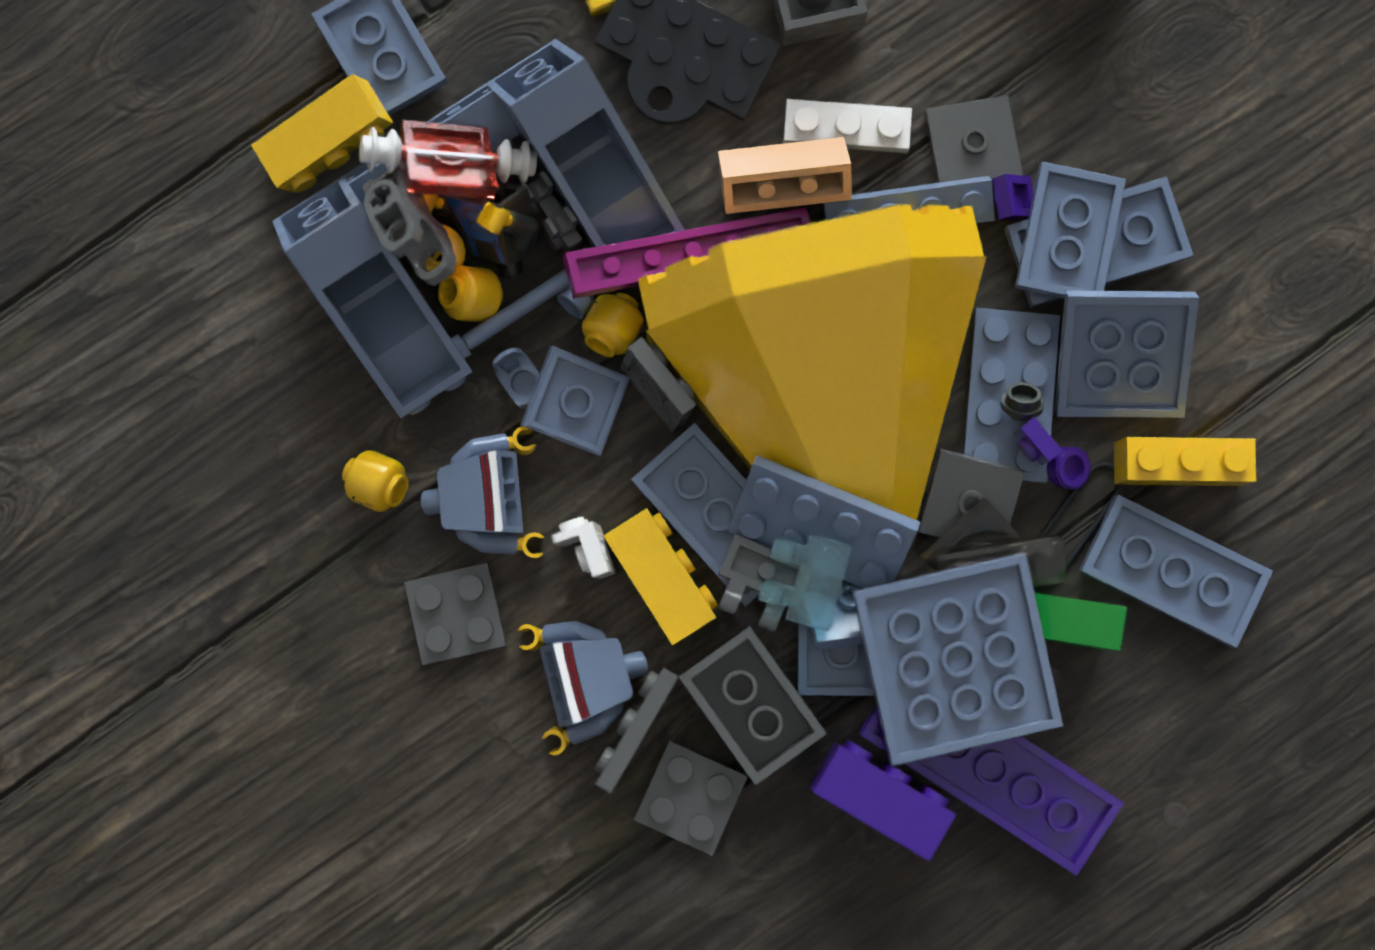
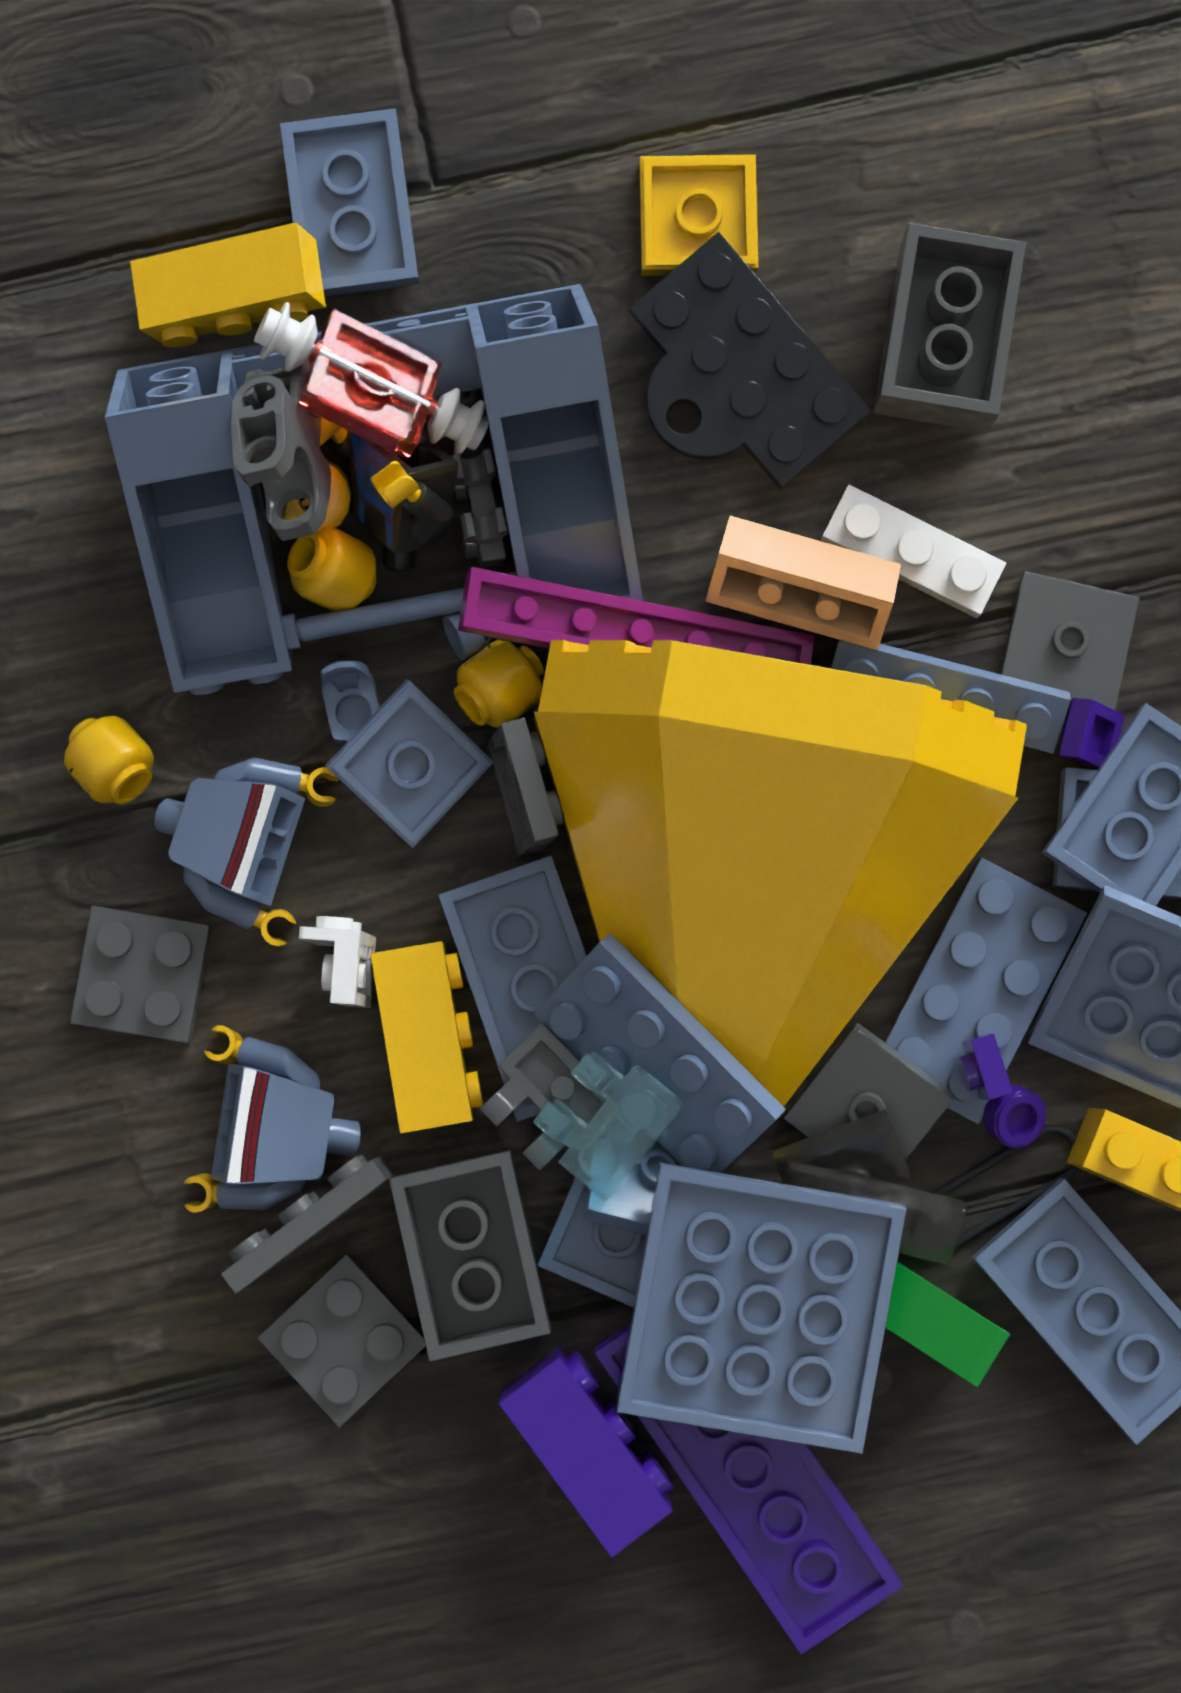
camera: 20 degrees right, 0 degrees up
pearl dark grey plate [1000,382,1044,421] -> none

